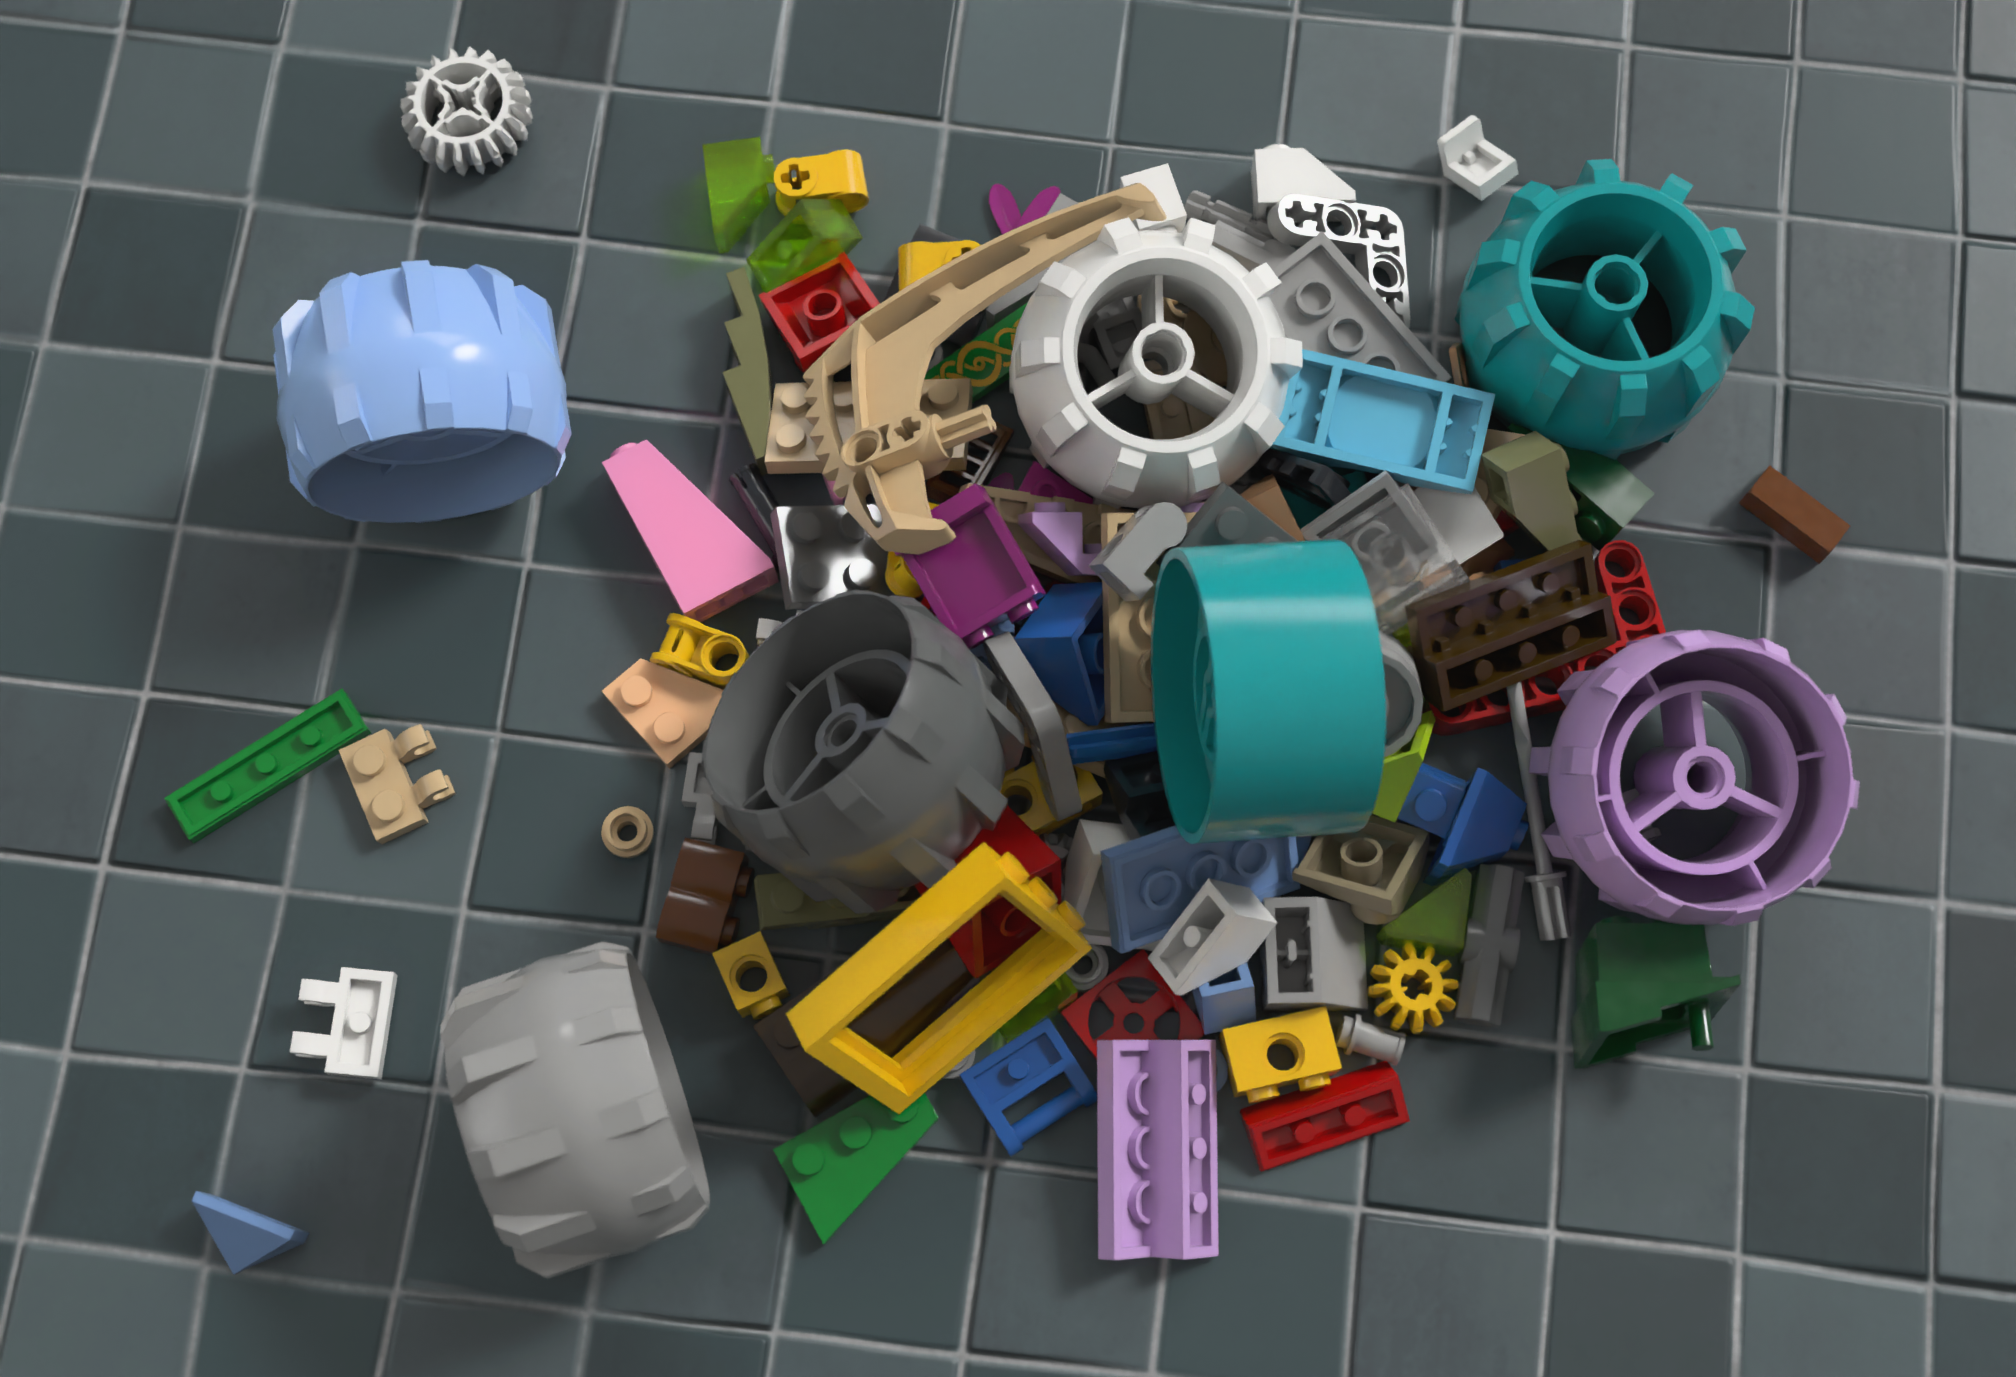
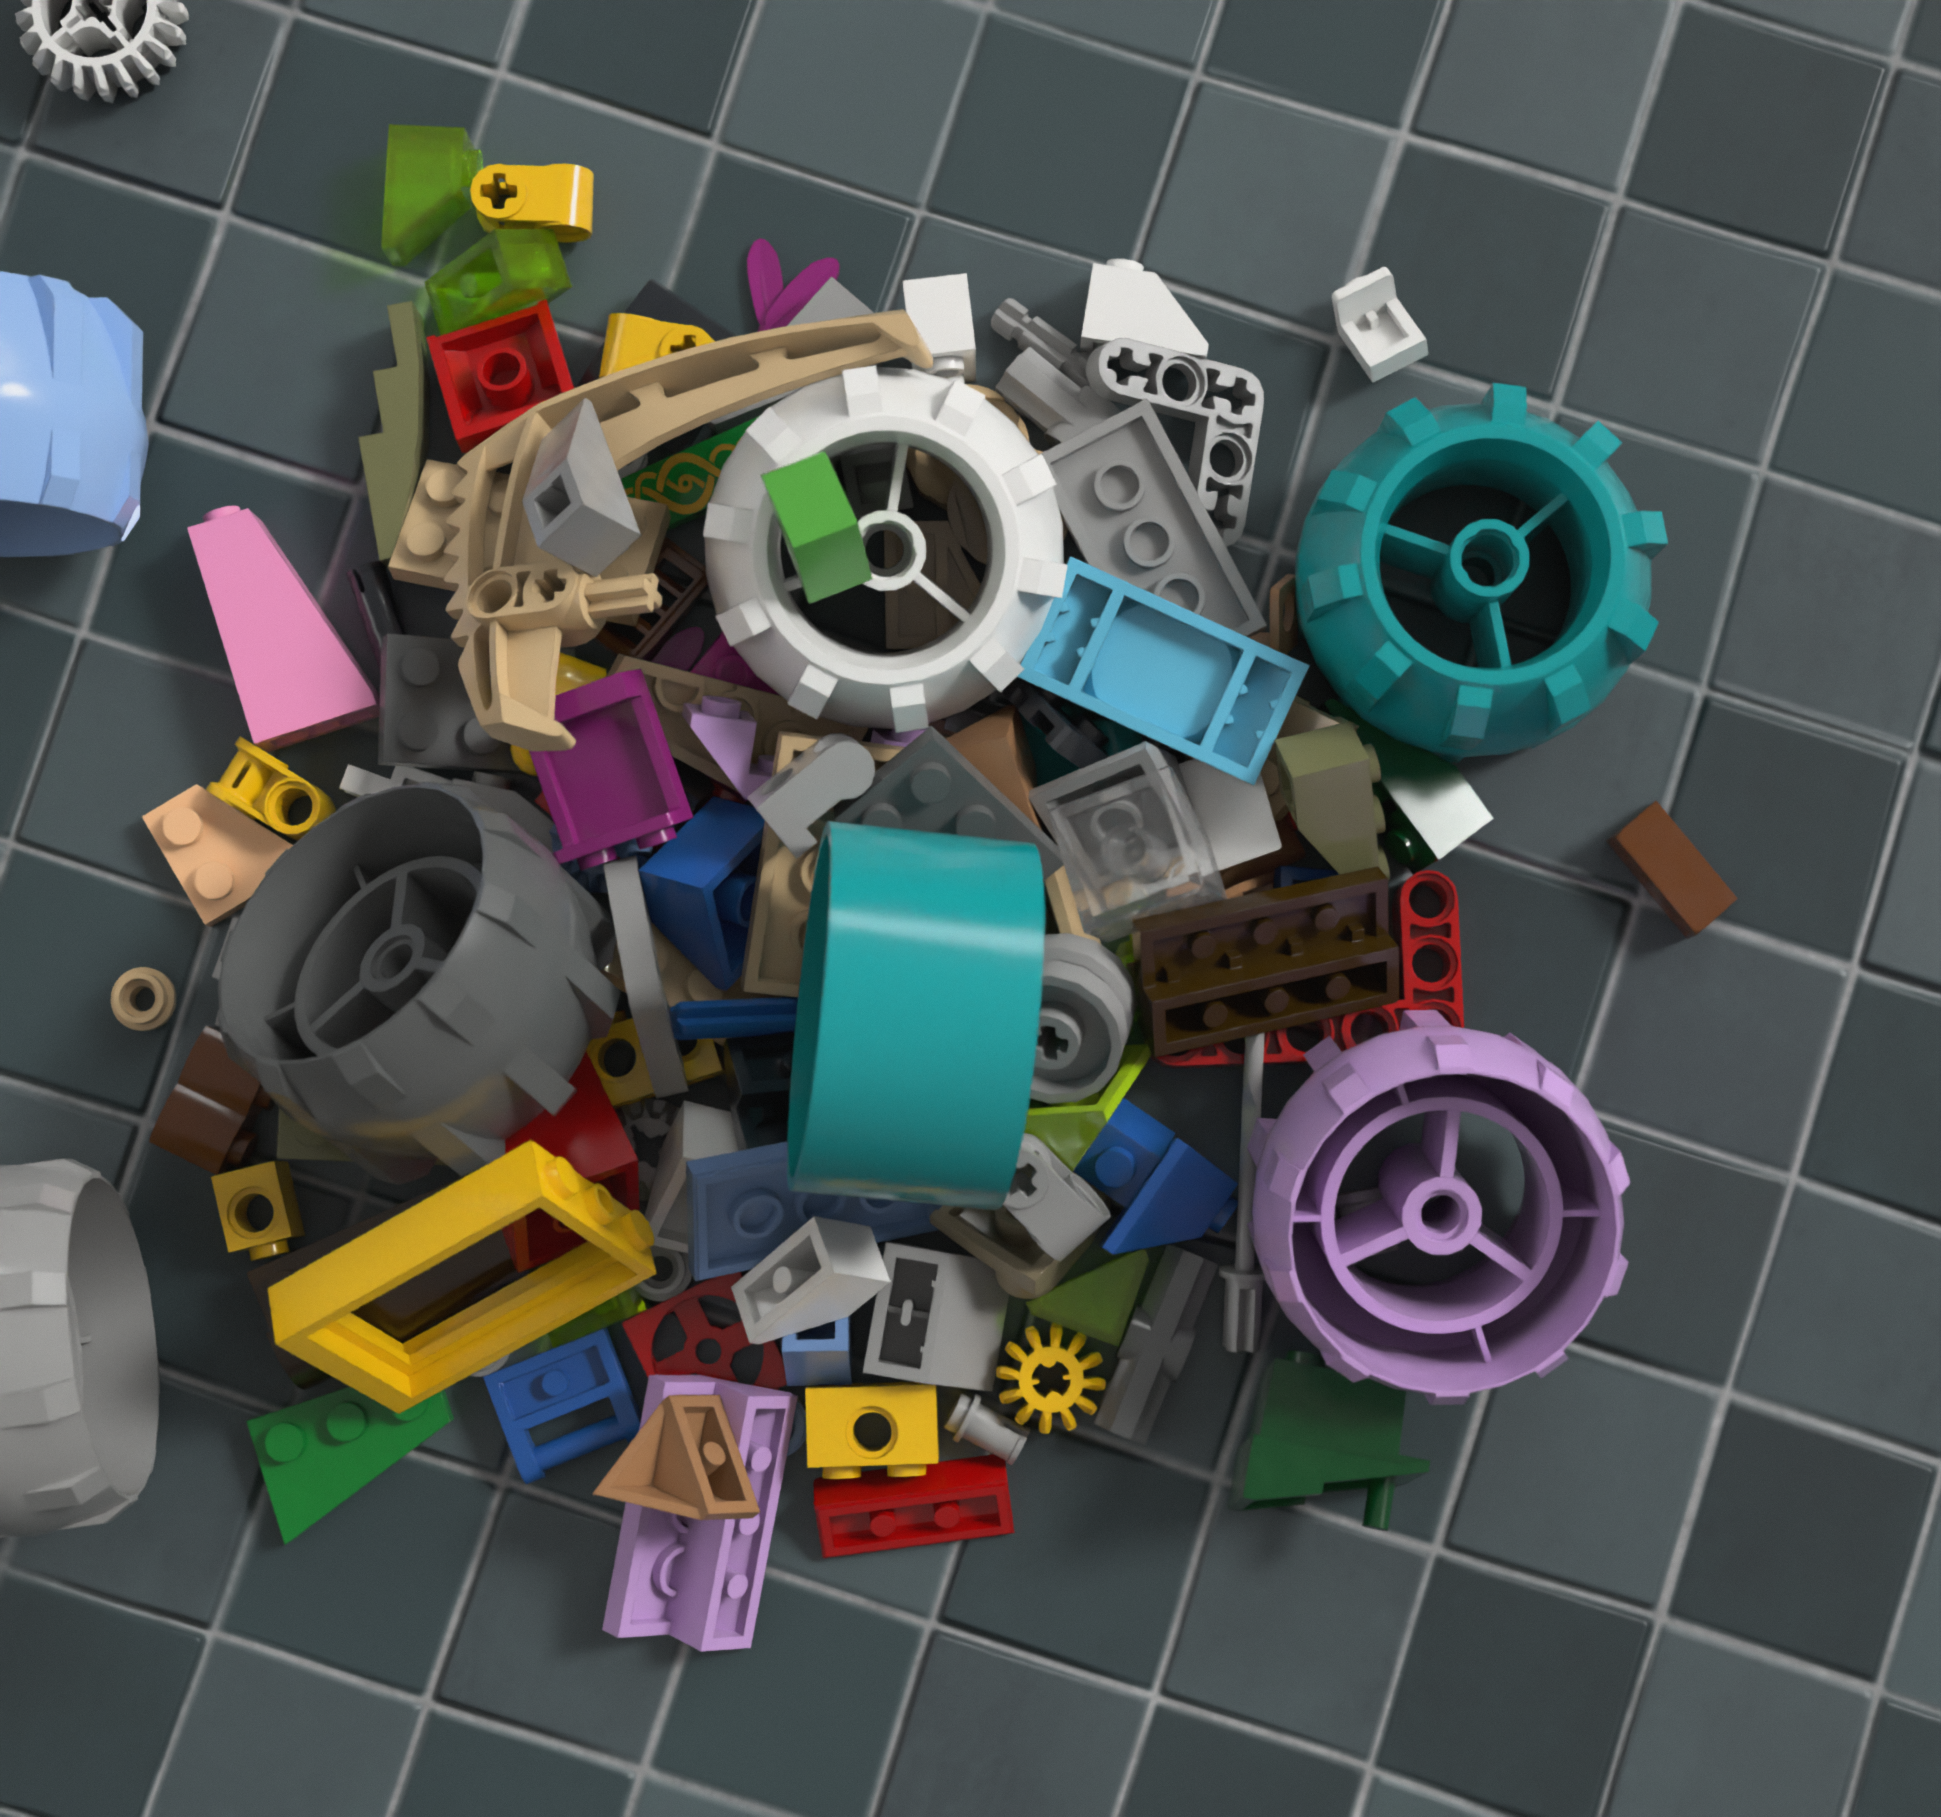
camera: 15 degrees right, 10 degrees up
none -> light grey slope [522,398,641,577]
none -> medium nougat slope [592,1395,760,1520]
none -> bright green slope [760,451,872,604]
none -> light grey piece [1003,1133,1111,1261]

